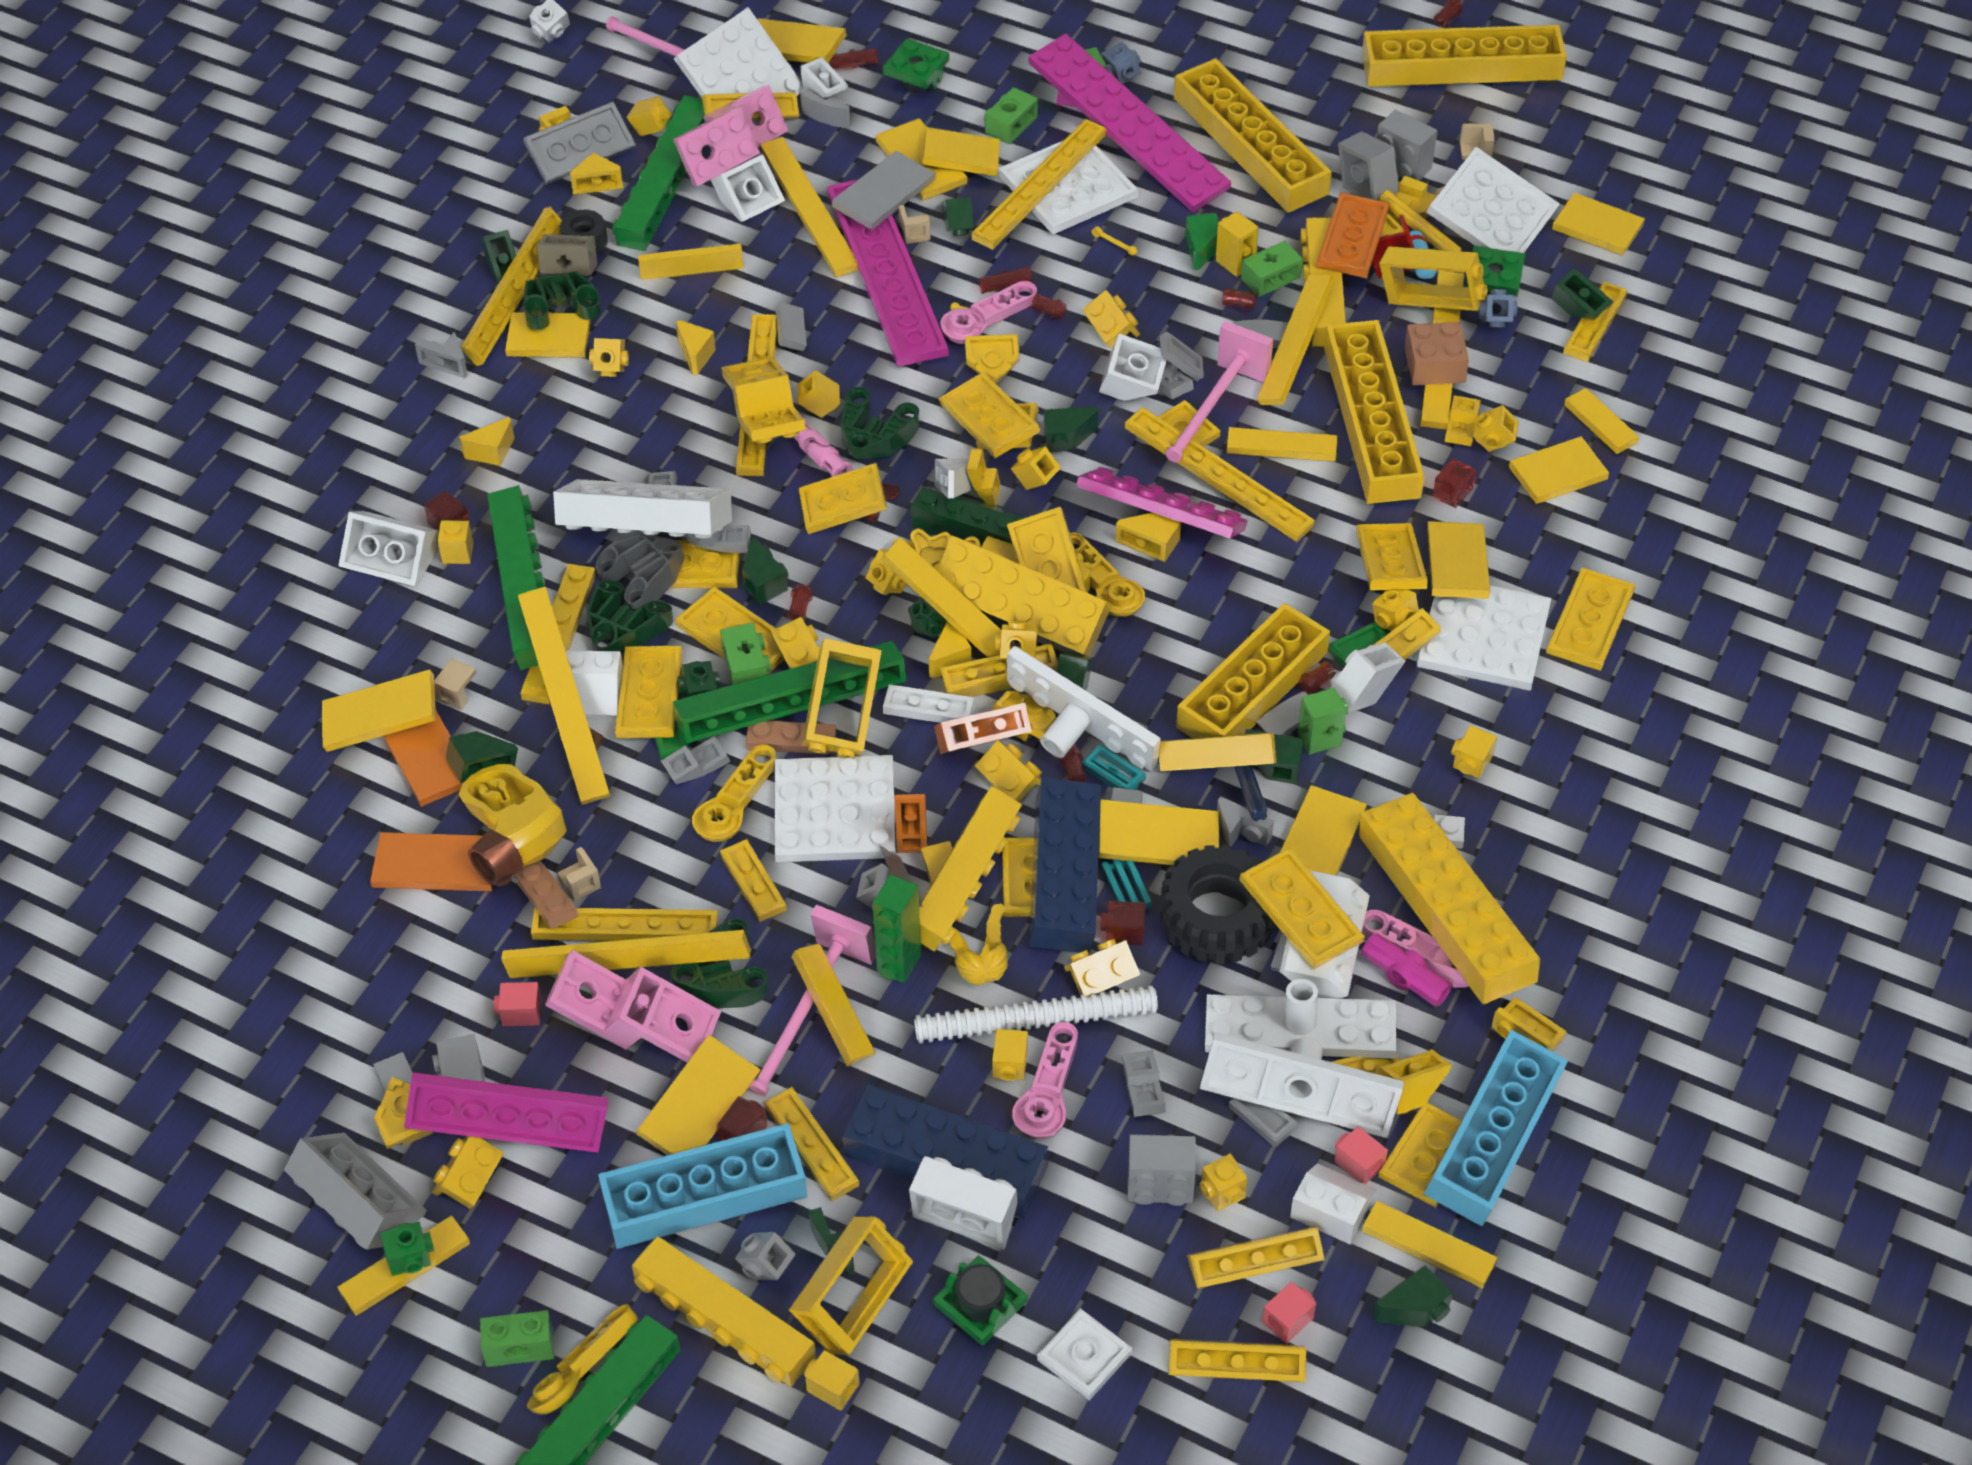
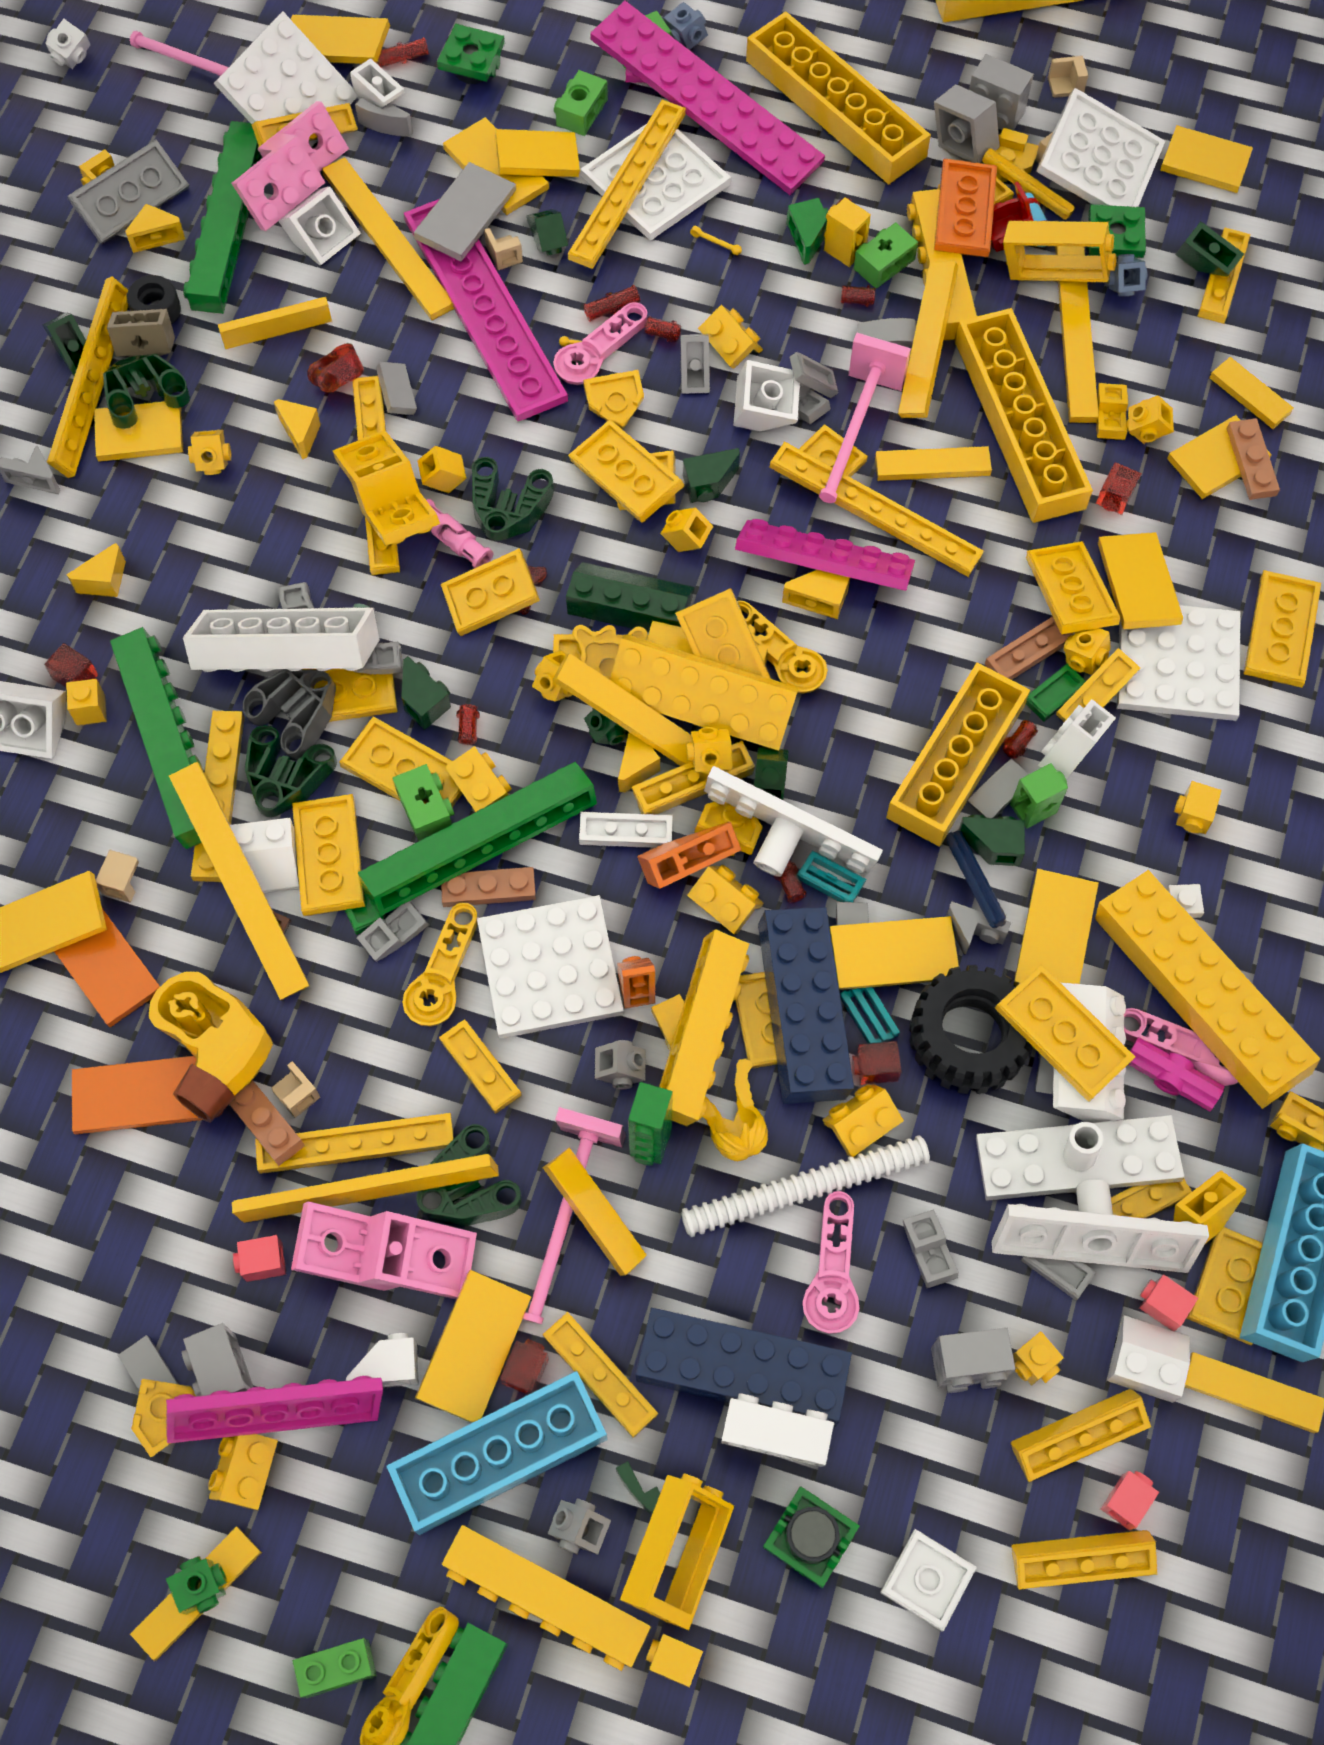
camera: 10 degrees left, 15 degrees up
light grey slope [284,1133,427,1250] -> none
dark green slope [446,731,518,782] -> none
yellow brick [627,96,672,136] -> none
dark green brick [677,661,720,698] -> none
yellow window [802,638,882,759] -> none
flat silver sticker [879,845,923,907] -> none
white slope [935,459,972,498] -> none
yellow slope [966,449,1001,506] -> none
yellow brick [992,1029,1028,1081] -> none
yellow tile [1159,732,1277,771] -> none
dark green slope [1373,1265,1453,1327] -> none
nougat brick [1404,322,1469,385] -> none
none -> clear red piece [307,343,365,393]
none -> white slope [346,1333,419,1387]
none -> light grey slope [680,334,710,394]
none -> nougat plate [985,617,1073,680]
none -> nougat plate [1227,418,1280,500]

